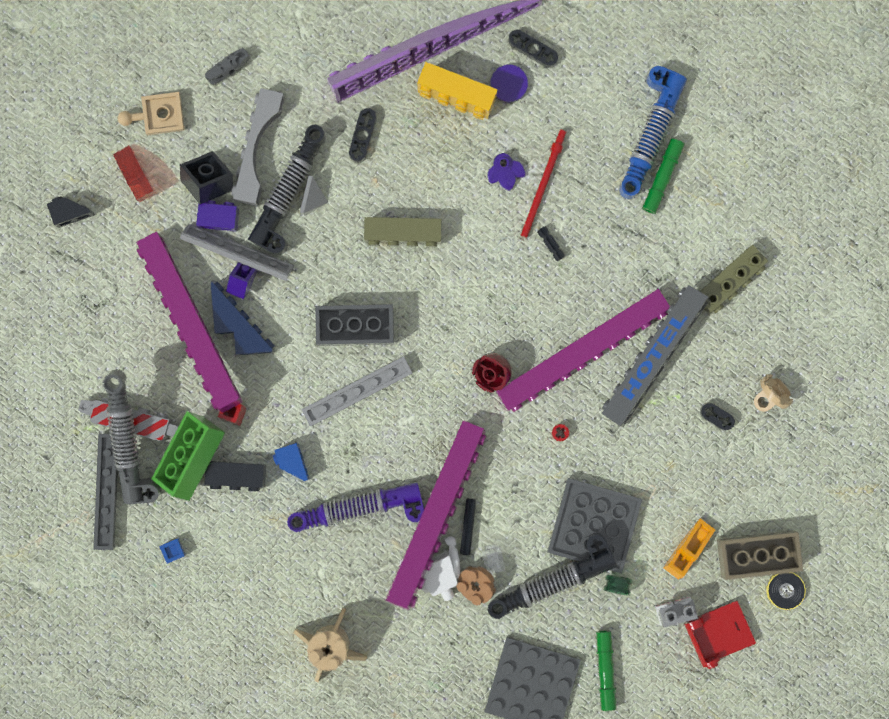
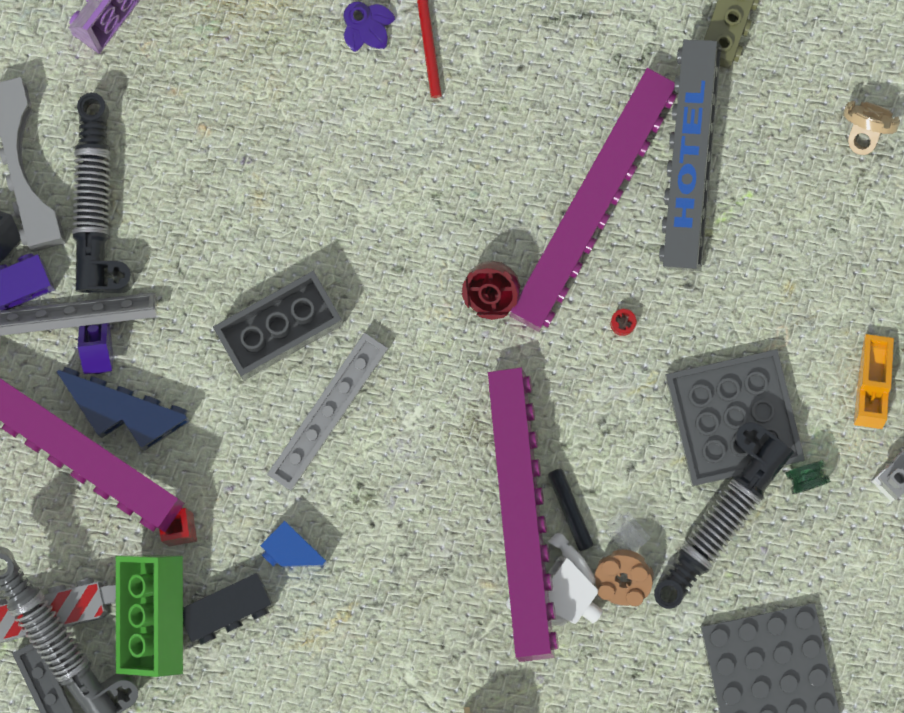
camera: 30 degrees left, 5 degrees down
dark purple piece [287,482,424,532] -> none
light grey slope [300,176,328,216] -> none
black beam [349,108,376,163] -> none
olive brick [364,217,442,247] -> none
black axle [537,226,565,261] -> none
green piece [596,630,616,711] -> none
black beam [700,403,735,430] -> none

